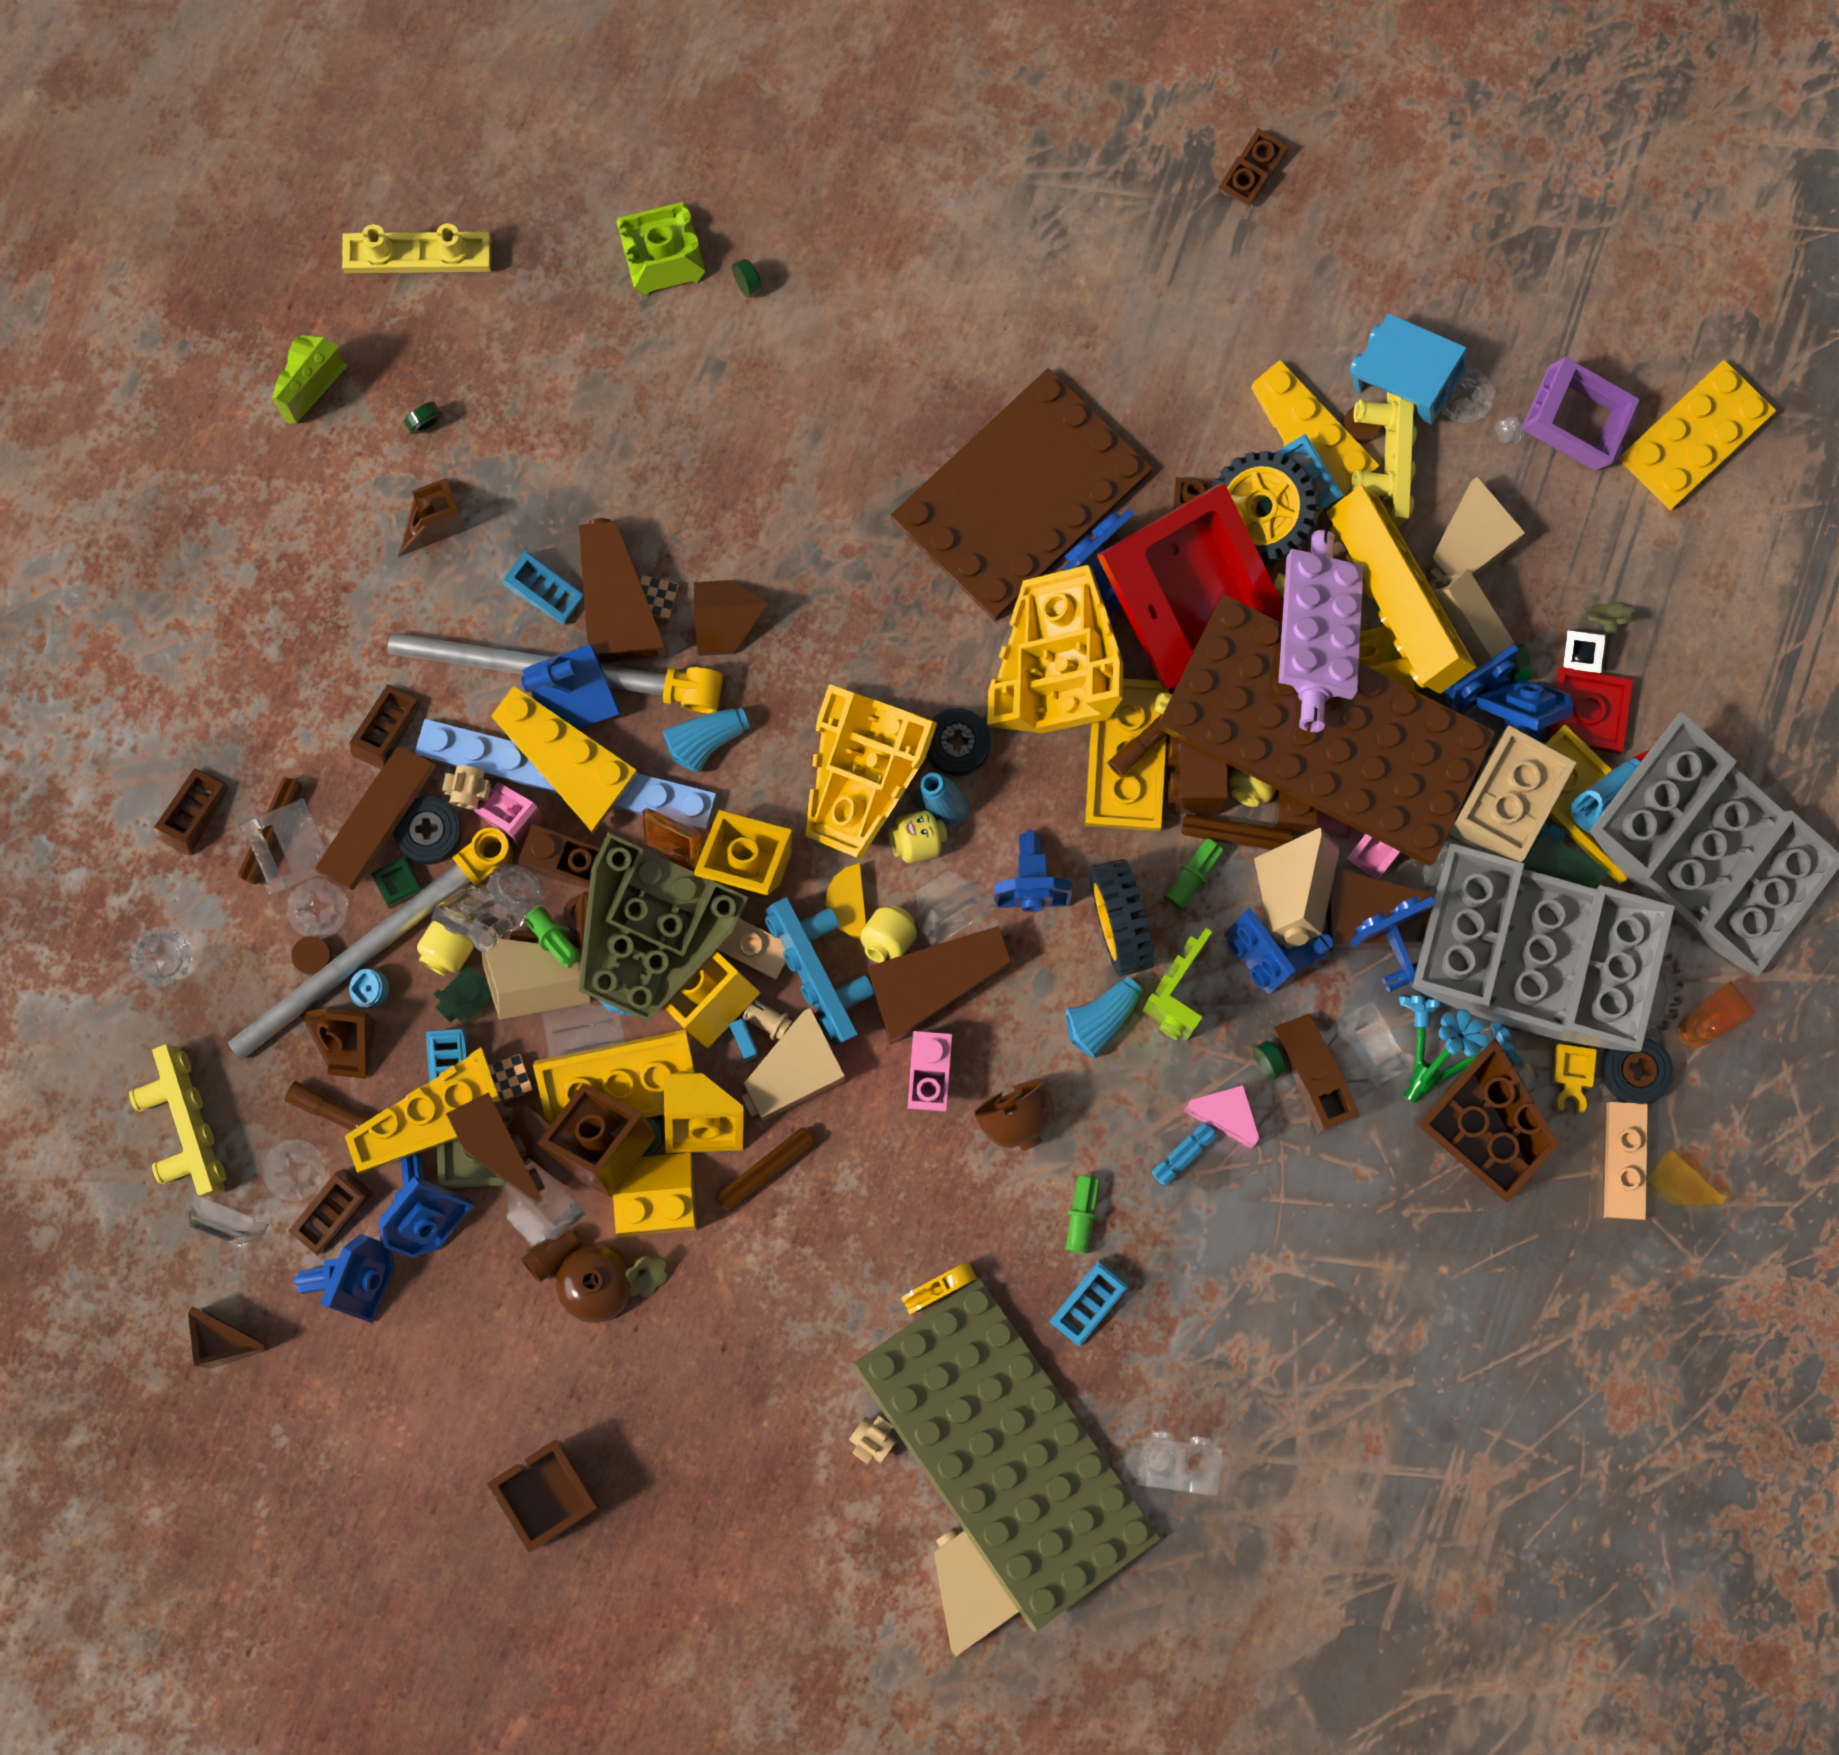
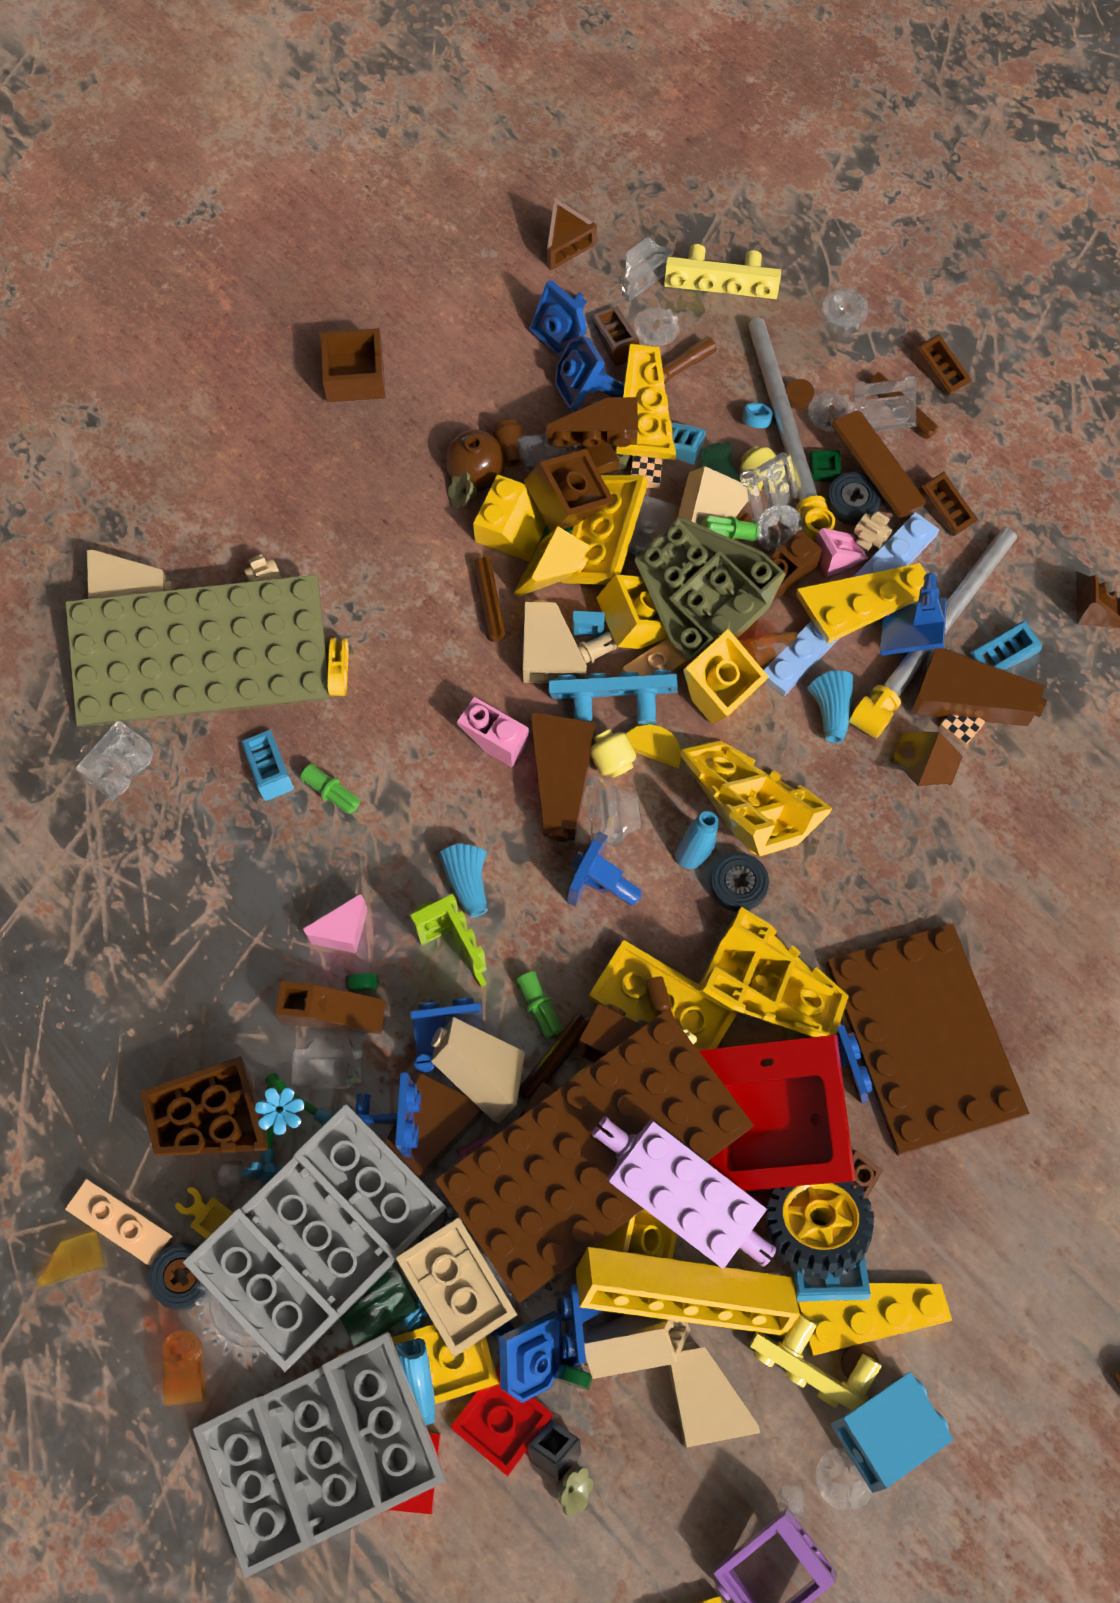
camera: 120 degrees right, 10 degrees down
reddish brown slope [300,1008,375,1079] -> none
light yellow head [888,810,947,864] -> none
reddish brown cylinder [975,1079,1053,1151] -> none
black wheel [1089,858,1155,976] -> none
dark azure axle [1152,1123,1217,1186] -> none

